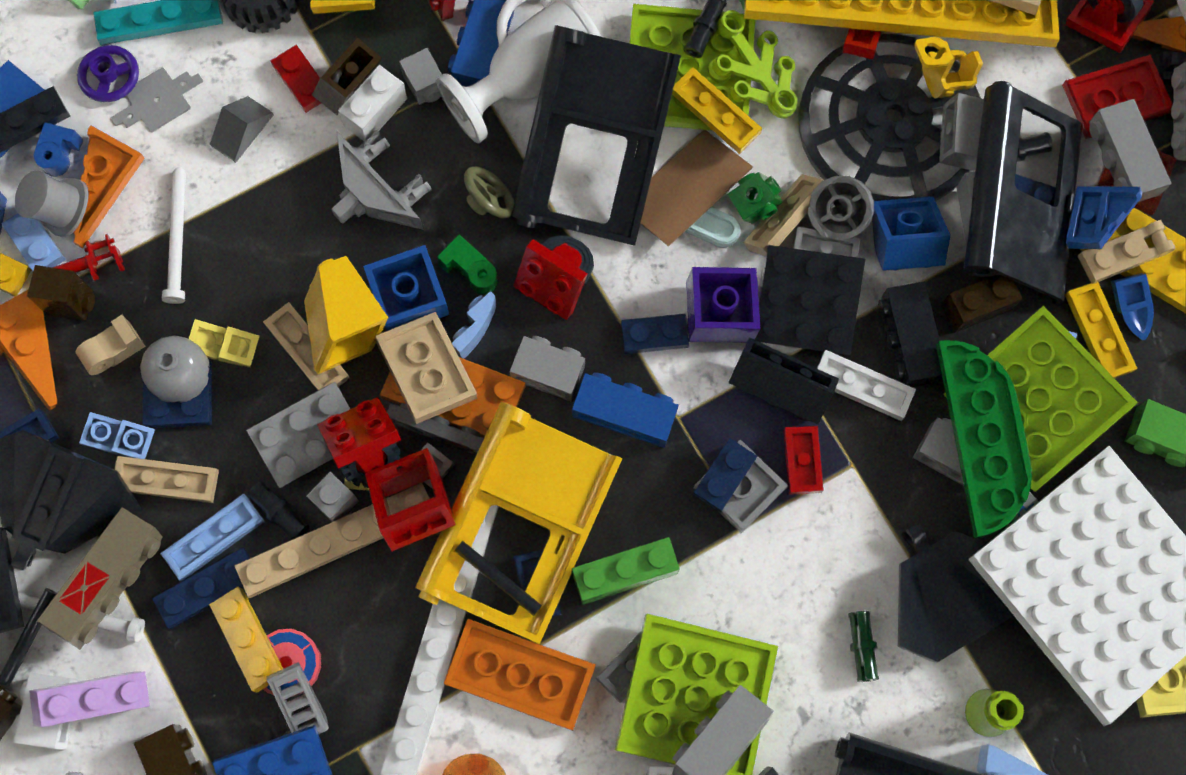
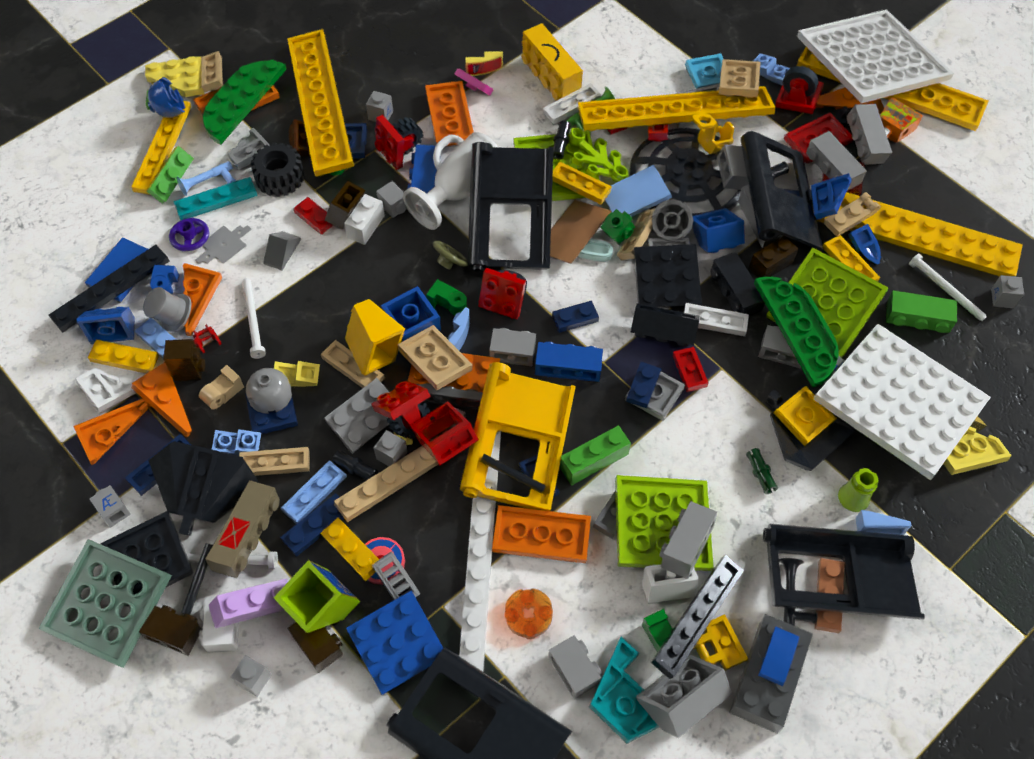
camera: 10 degrees left, 15 degrees down
light grey connector [332,130,432,230] -> none
dark purple brick [686,267,760,343] -> none
none -> lime slope [274,560,360,633]
none -> light blue tile [605,165,672,217]
none -> yellow plate [774,386,837,446]

